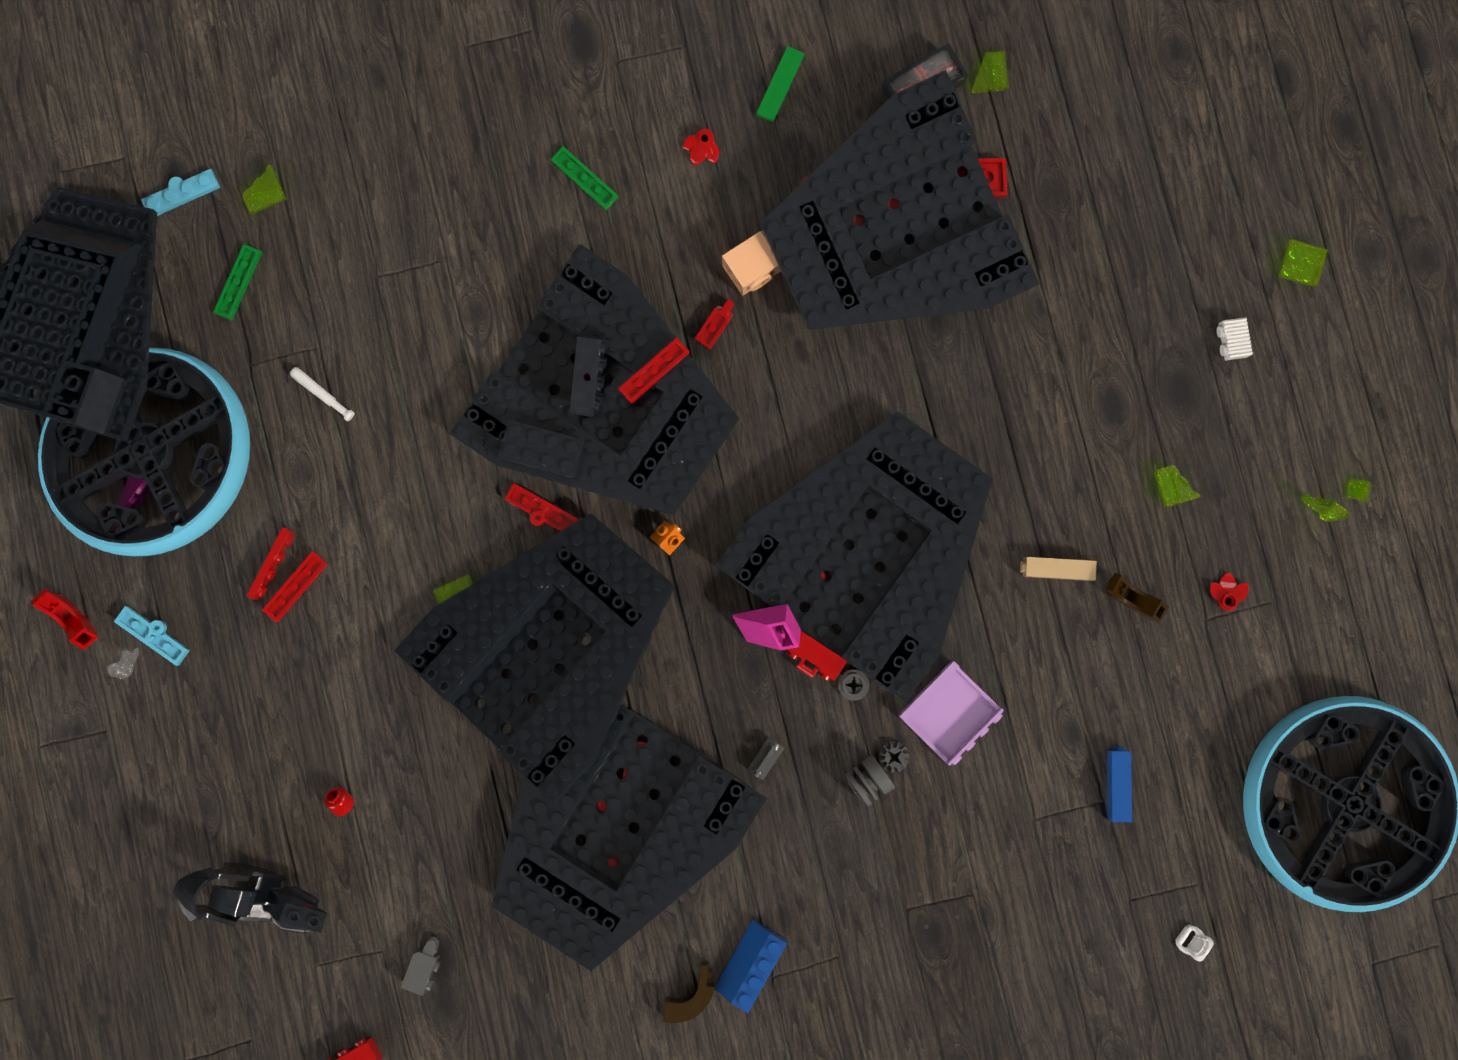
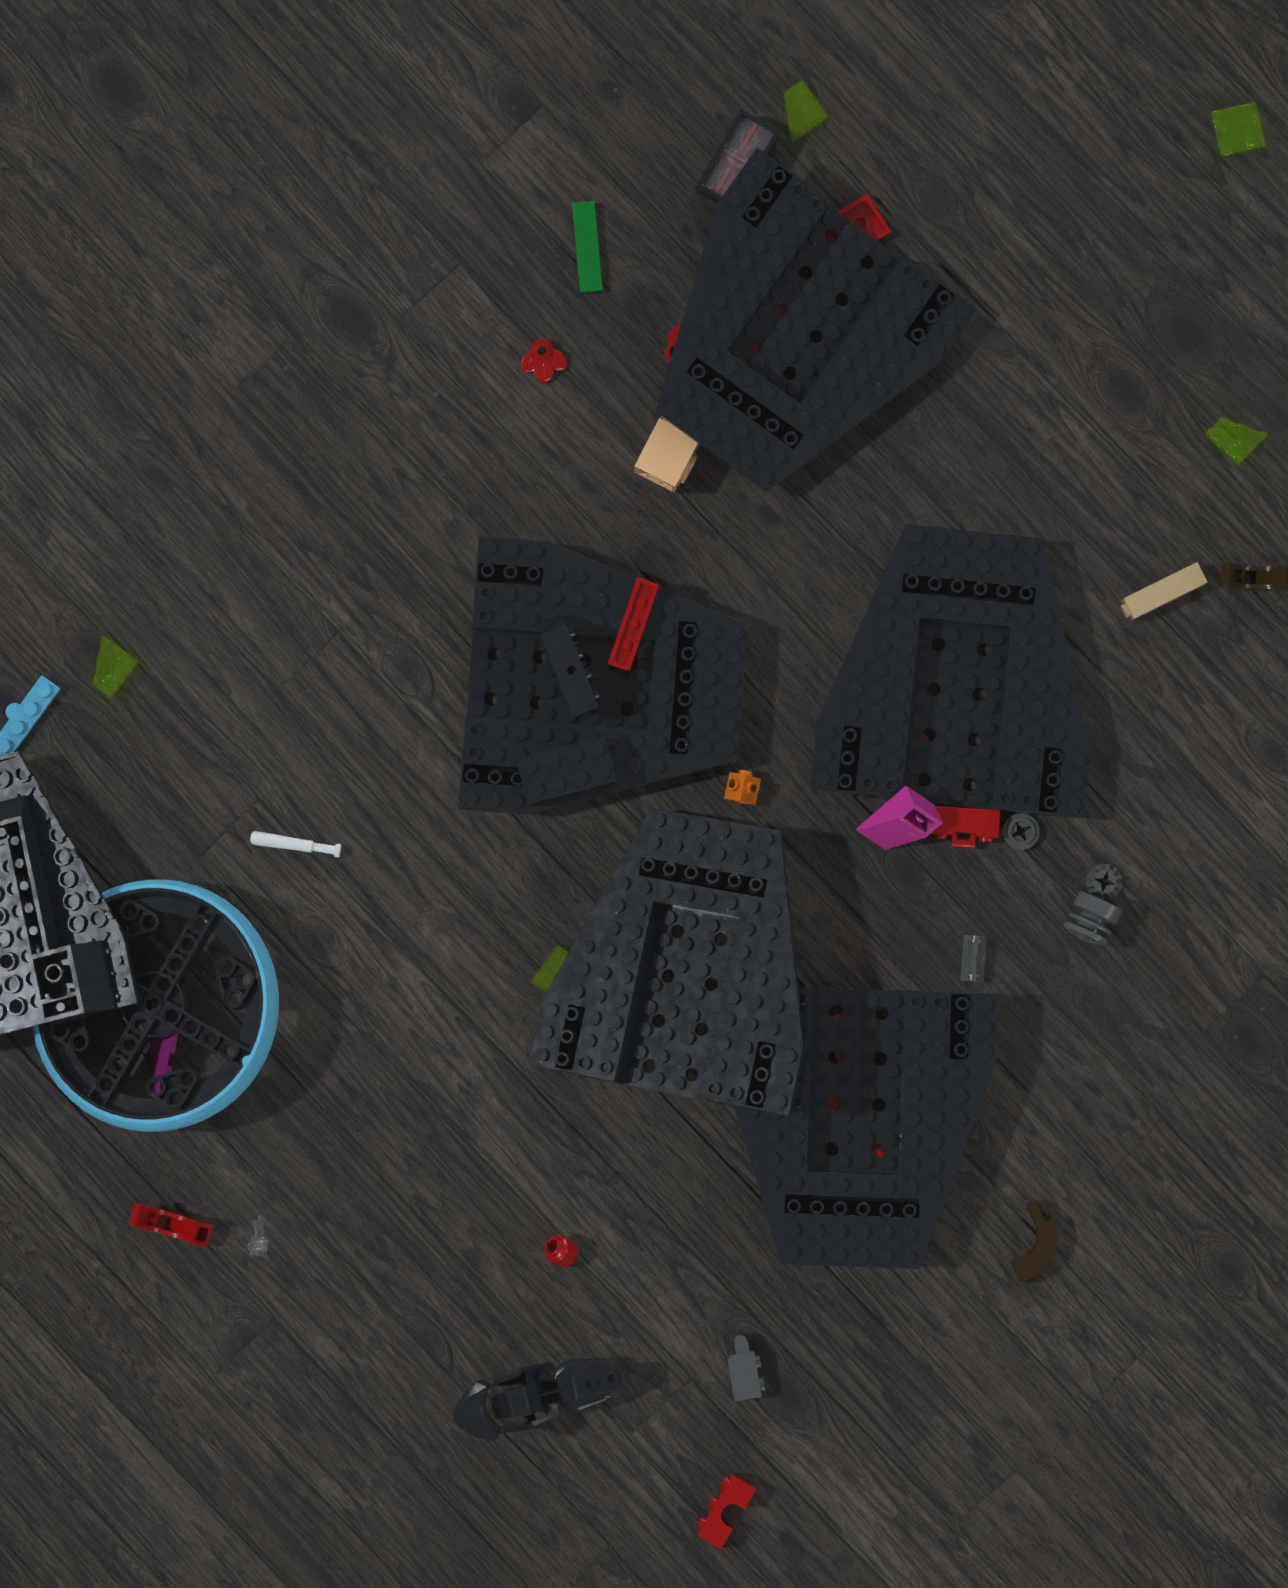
camera: 25 degrees left, 0 degrees up
medium azure hinge [114,606,190,666] -> none
green tile [213,243,263,321] -> none
red plate [246,527,295,600] -> none
red plate [262,551,328,623] -> none
red hinge [504,483,579,531] -> none
green tile [550,146,619,211] -> none
red hinge [694,299,735,350] -> none
blue slope [714,919,787,1013] -> none
lavender panel [898,661,1004,766] -> none
white brick [1217,317,1253,361] -> none

